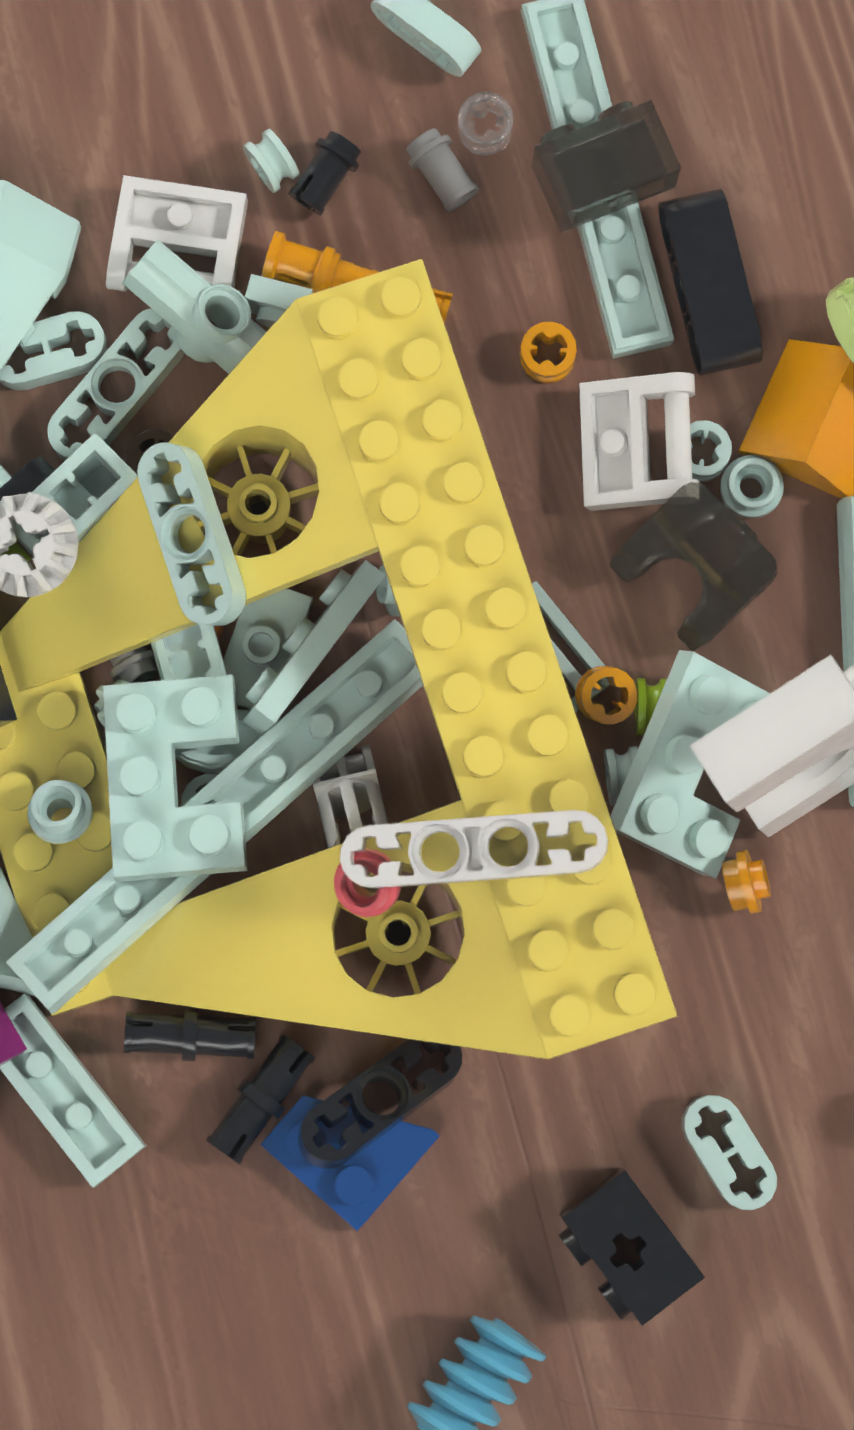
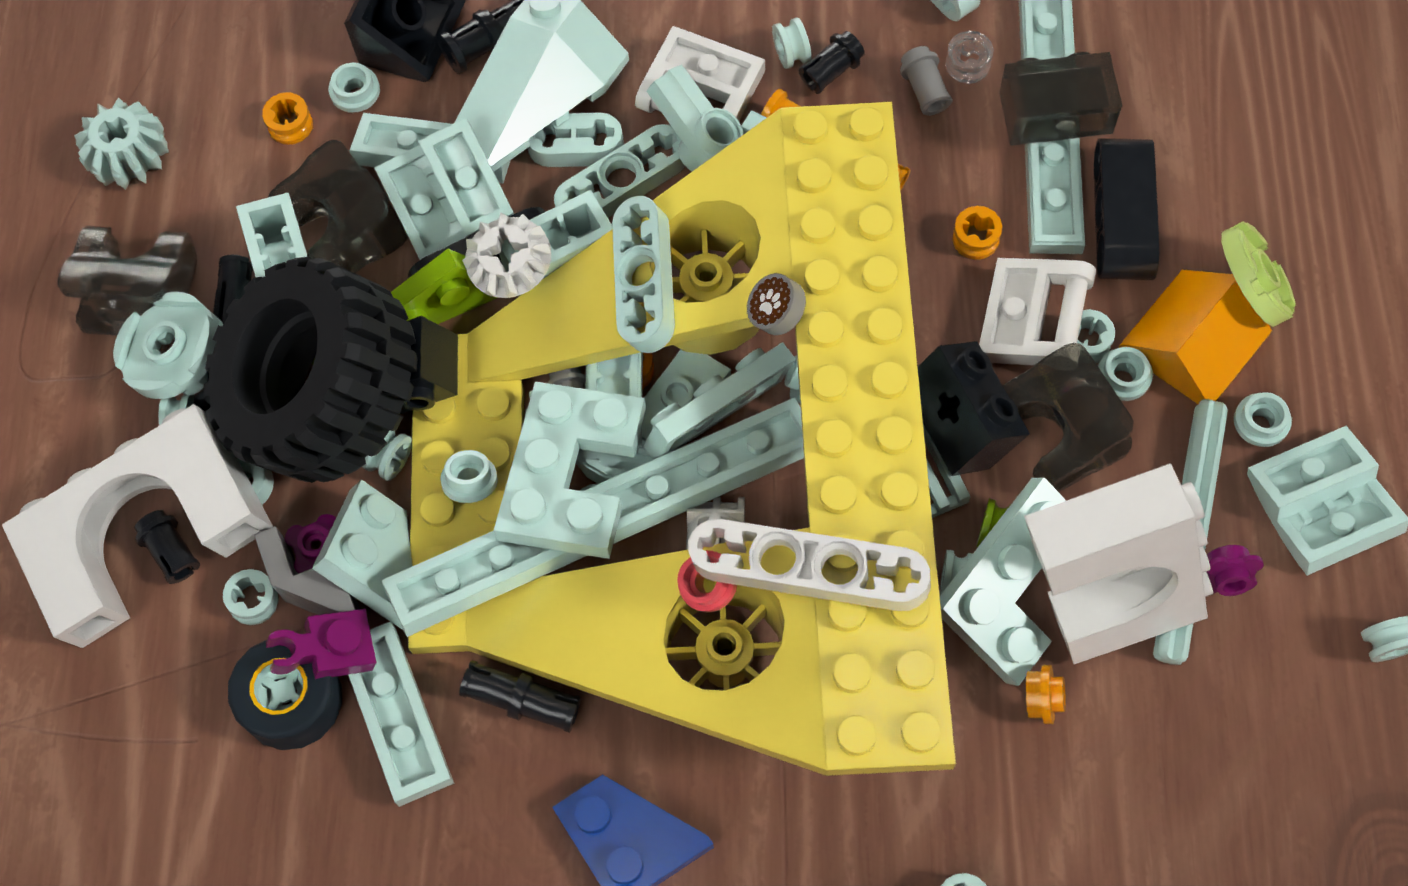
camera: 20 degrees right, 15 degrees down
black pin [206,1034,316,1165] -> none
black beam [298,1039,462,1169] -> none
light orange bush [575,666,638,725] -> none
none -> tile [747,273,806,335]
none -> black brick [918,341,1030,476]

